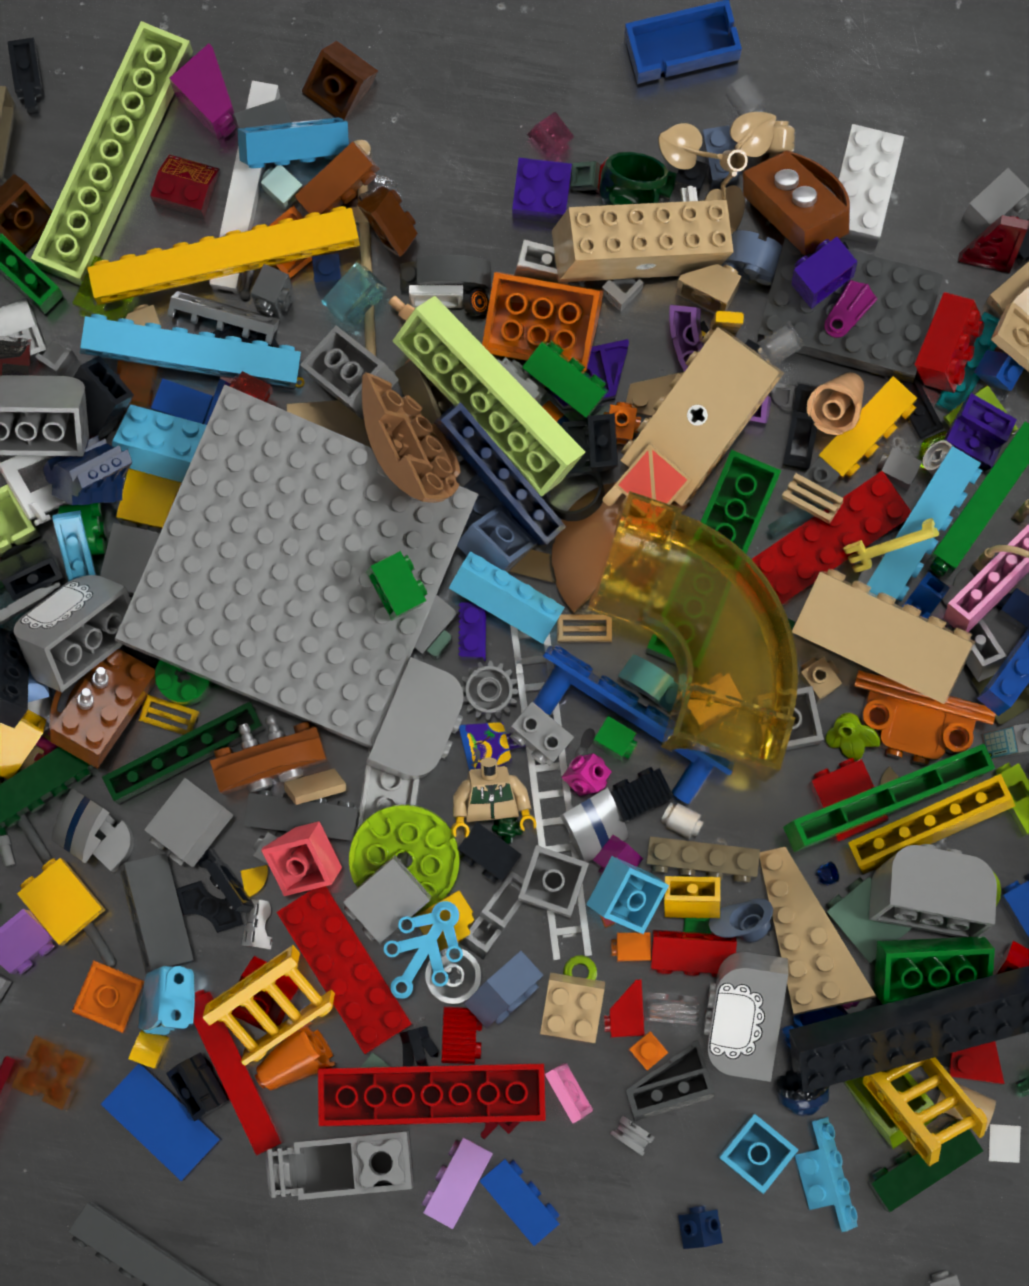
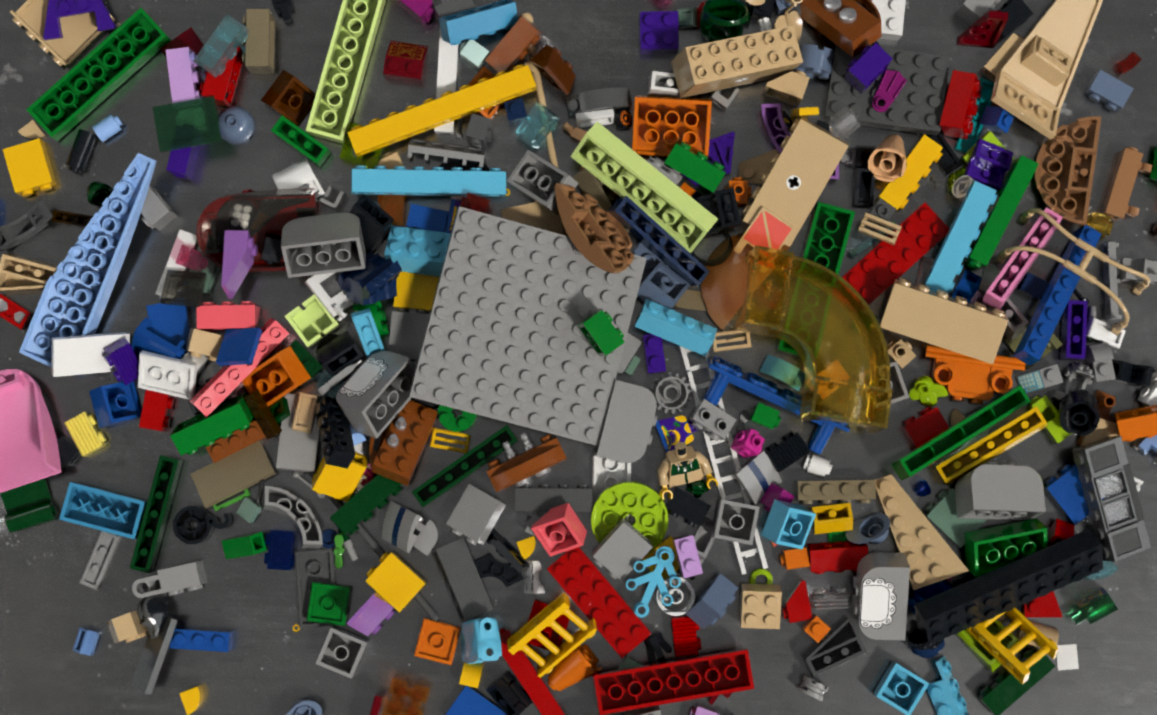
camera: 15 degrees left, 5 degrees up
tan tile [284,769,346,805] -> none
bright pink tile [545,1063,593,1124] -> none
light yellow hinge [843,518,939,573] -> none
light grey brick [877,448,922,490] -> none
none -> lavender brick [672,535,703,578]

